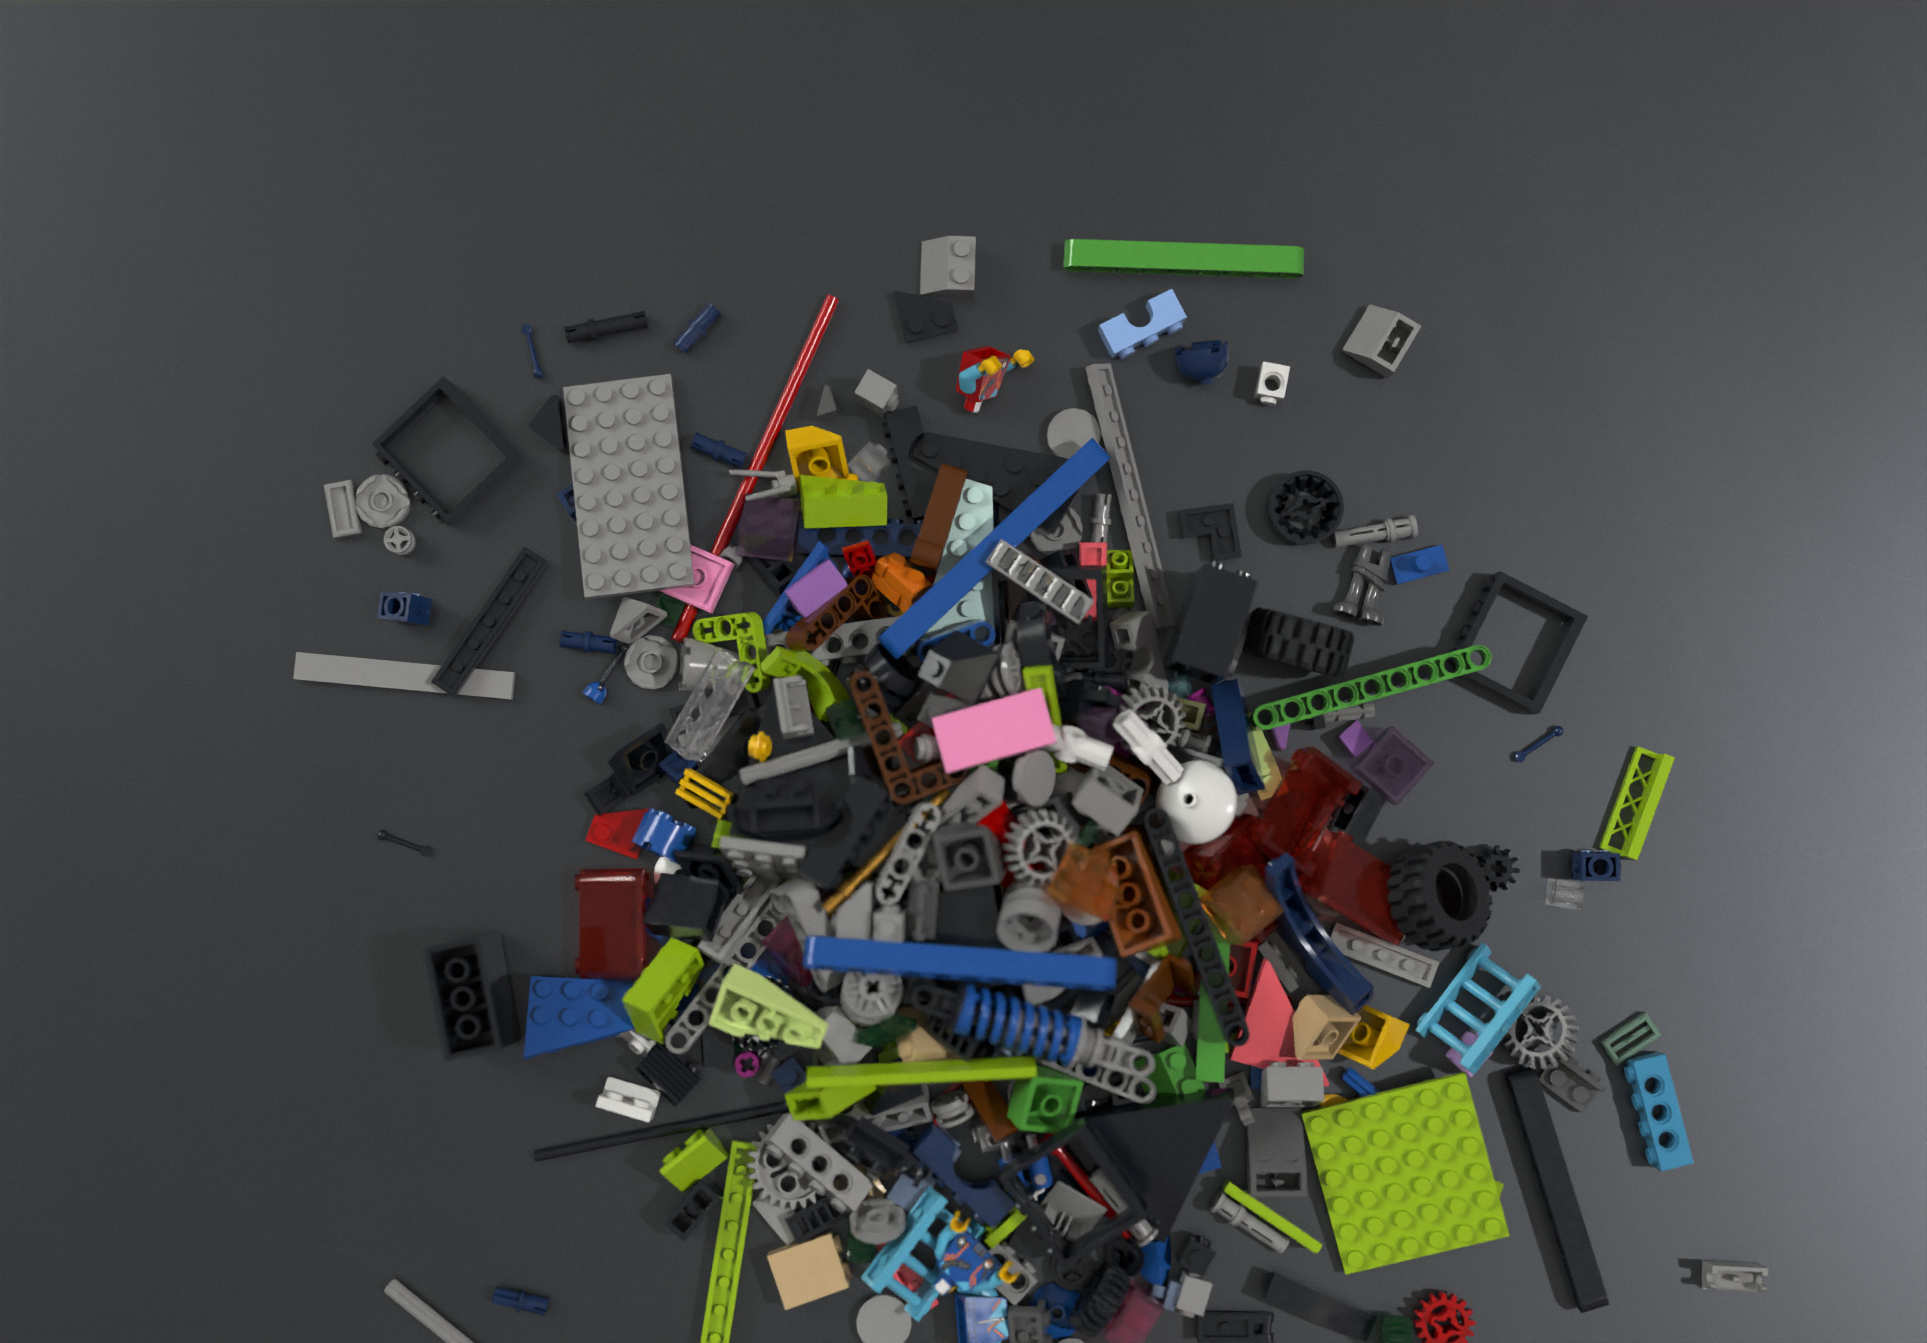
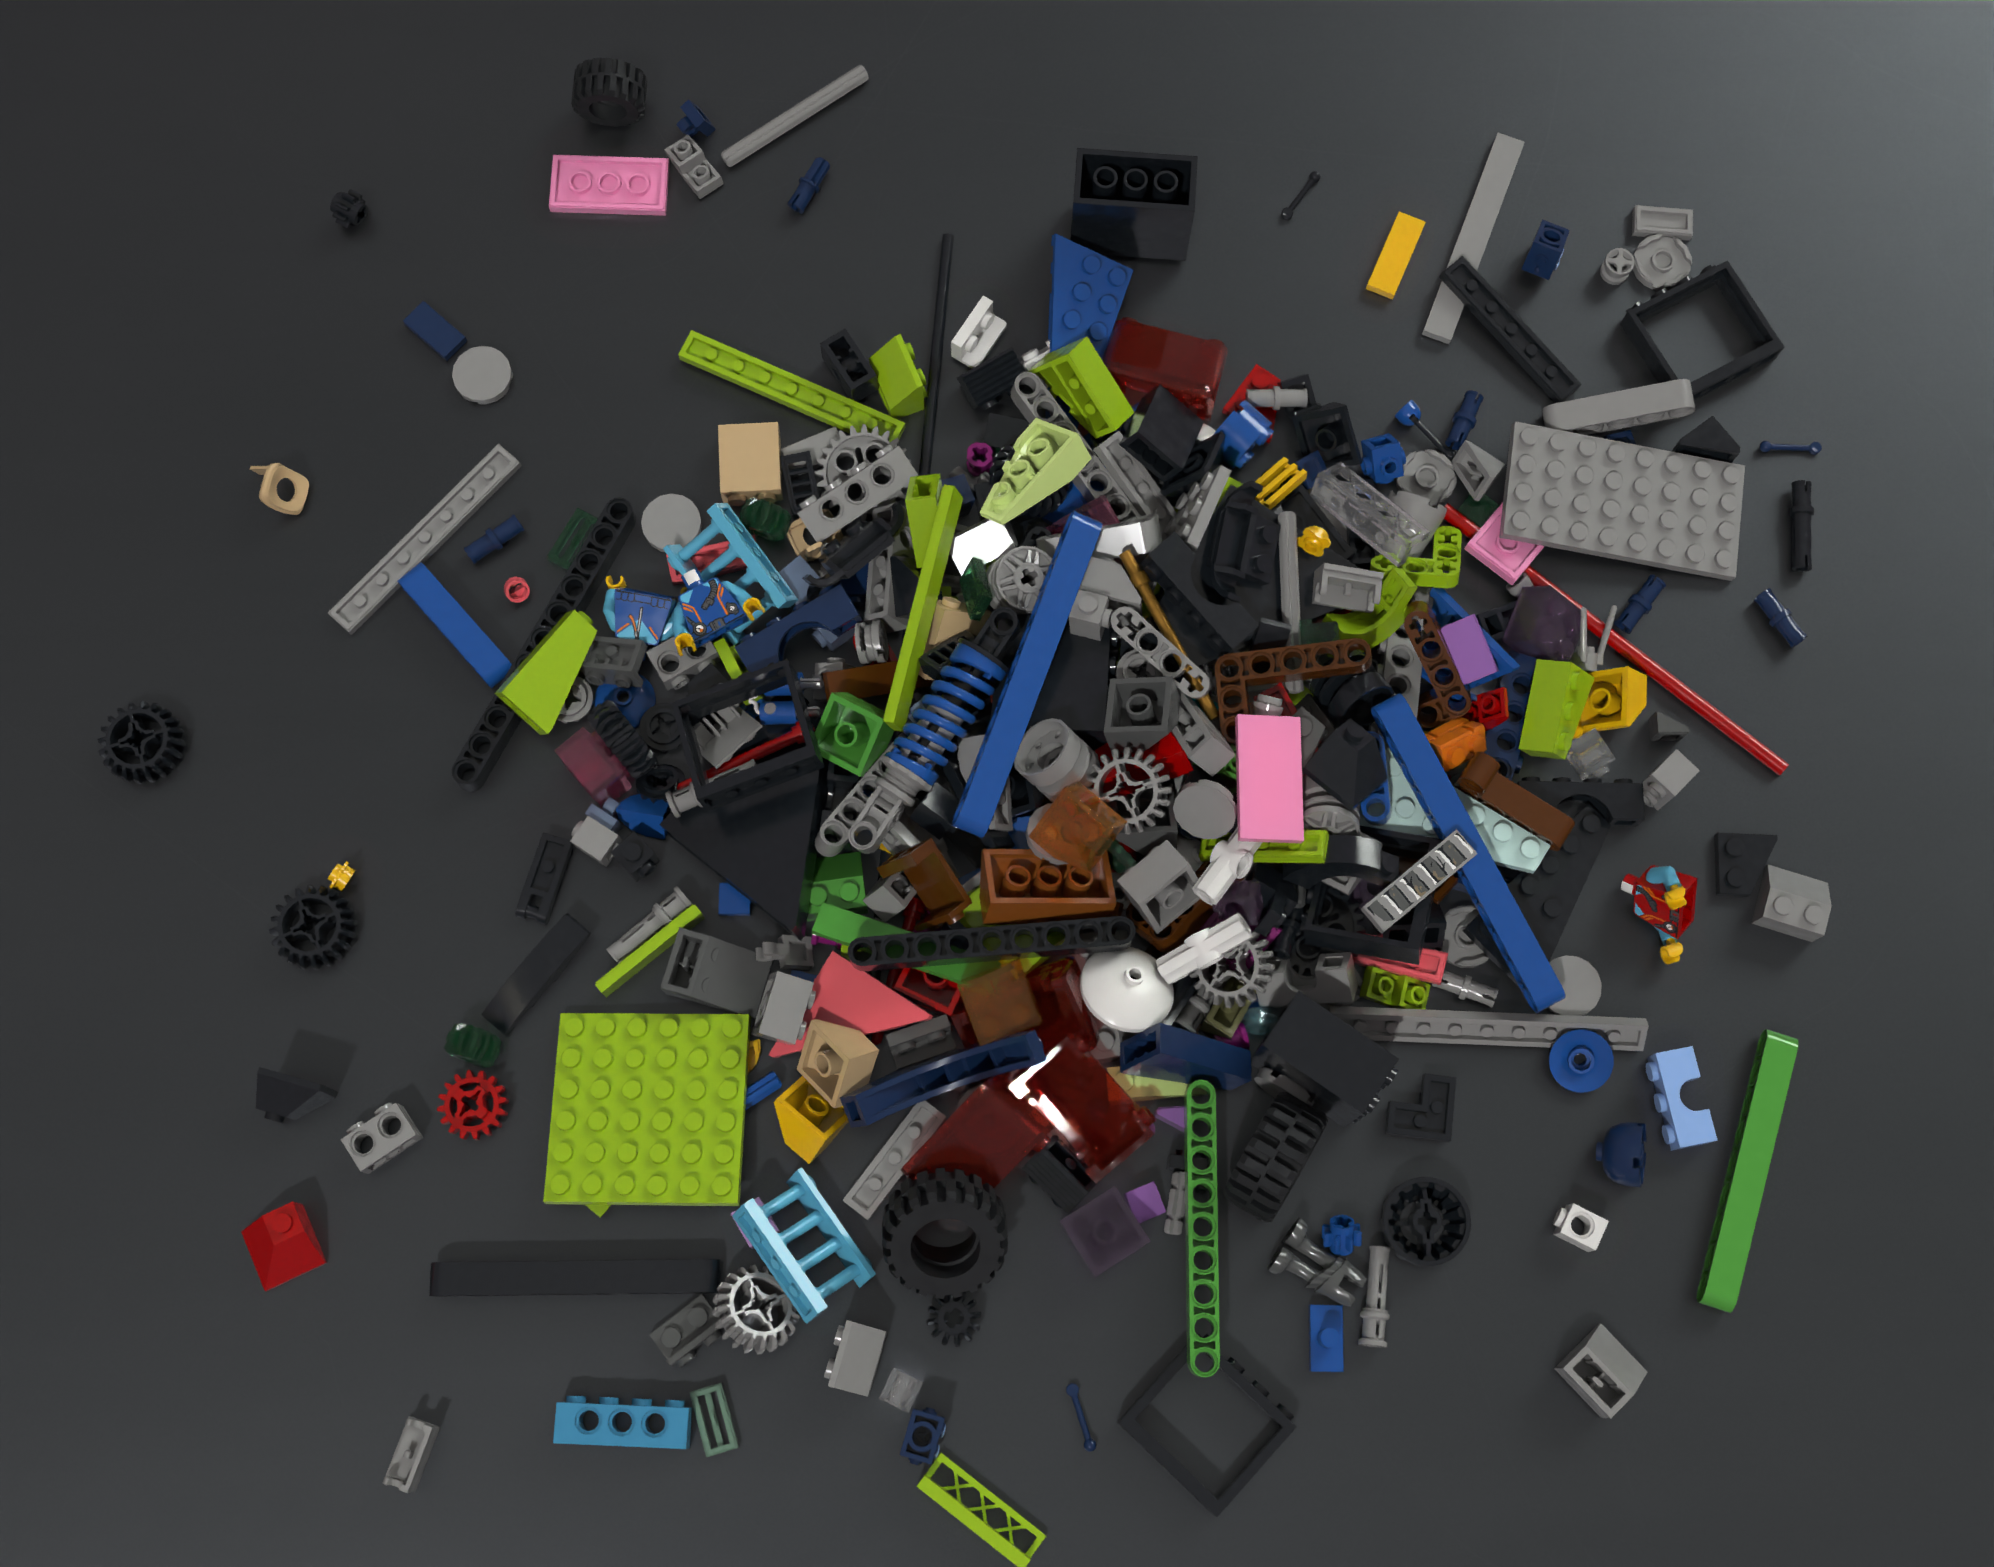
camera: 110 degrees right, 10 degrees down
light grey tile [849,1198,906,1244] -> none
dark grey hinge [907,880,939,941] -> none
none -> light grey slope [824,1320,887,1397]
none -> light grey pin [1245,386,1308,410]
none -> blue gear [1322,1215,1362,1256]
none -> blue brick [1360,433,1406,484]
none -> yellow tile [1366,211,1426,300]
none -> light grey beam [1542,379,1696,435]
none -> blue dish [1549,1029,1614,1093]

